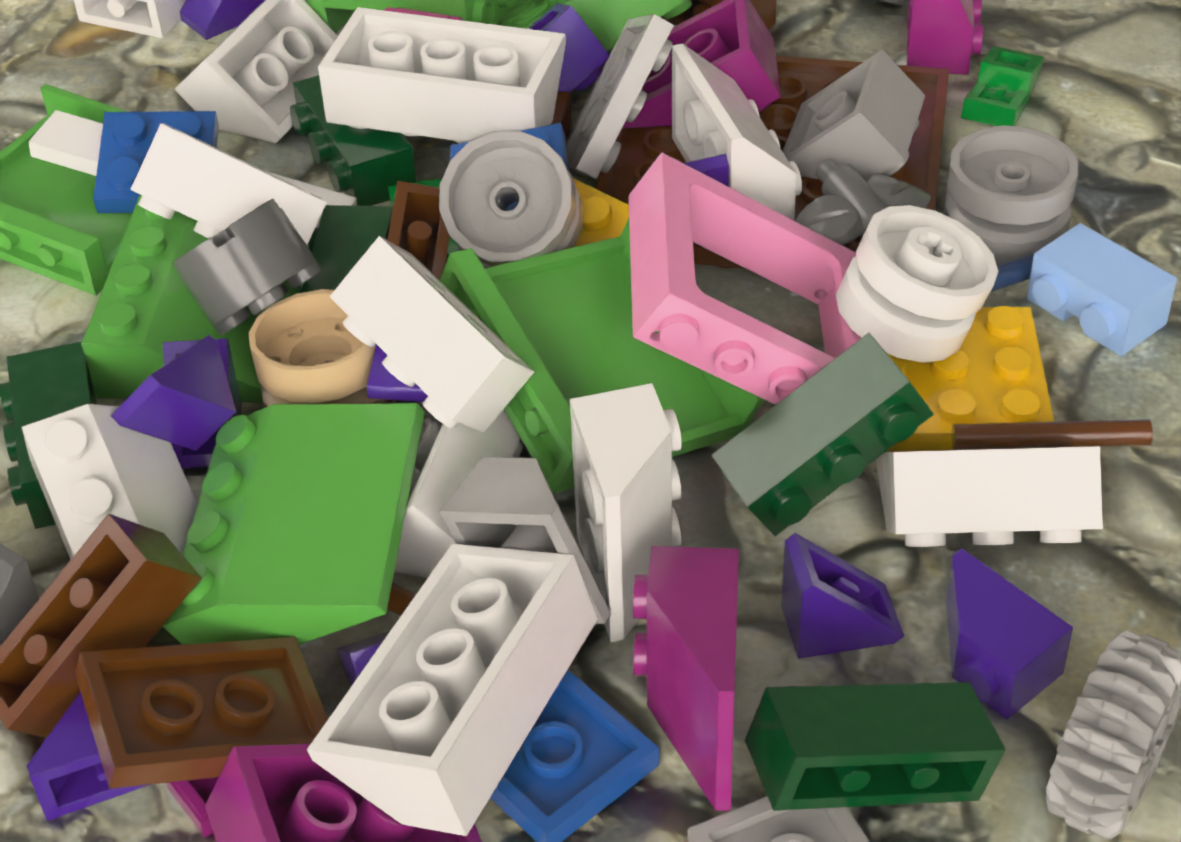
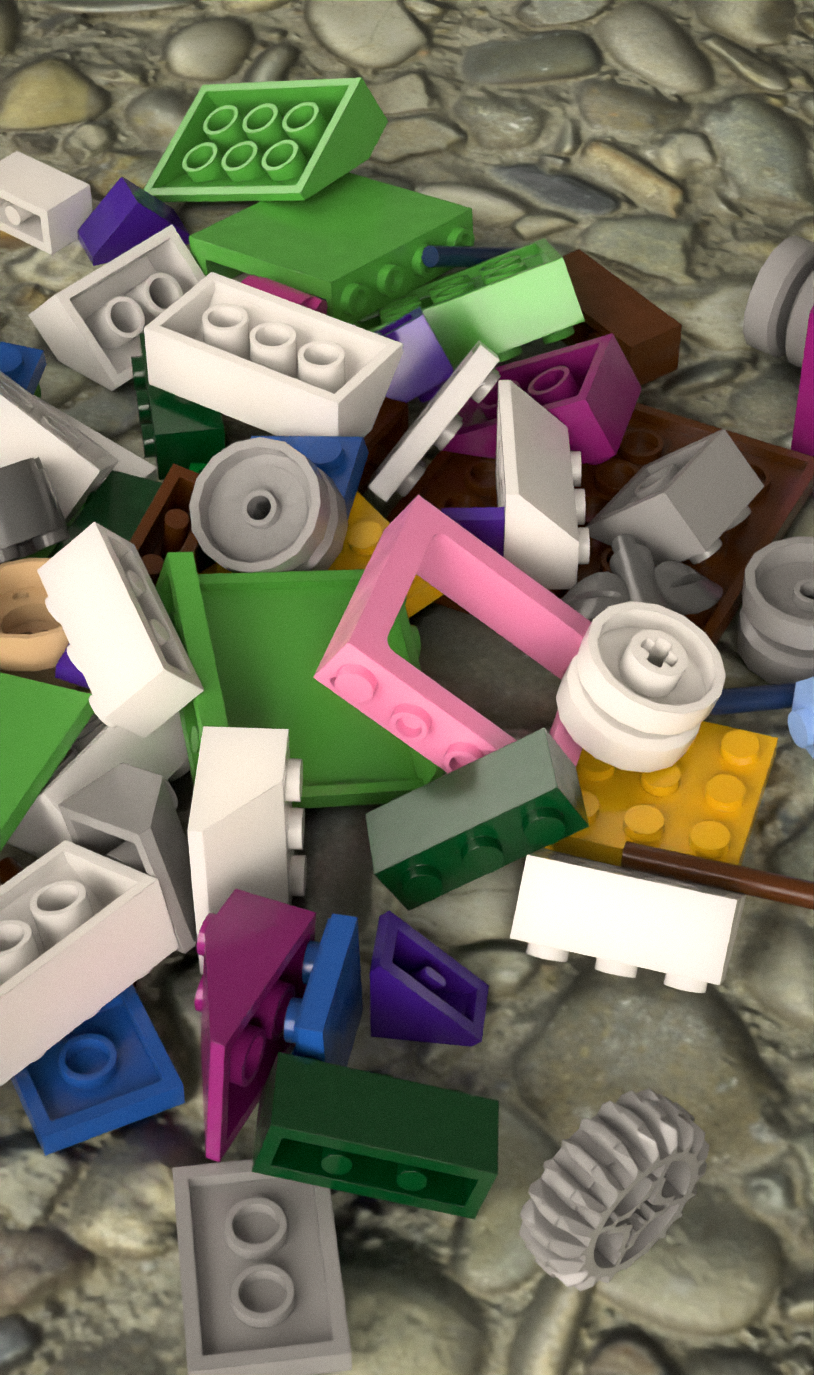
camera: 15 degrees right, 0 degrees up
dark purple slope [946,548,1073,720] -> none
none -> blue tile [284,913,363,1067]

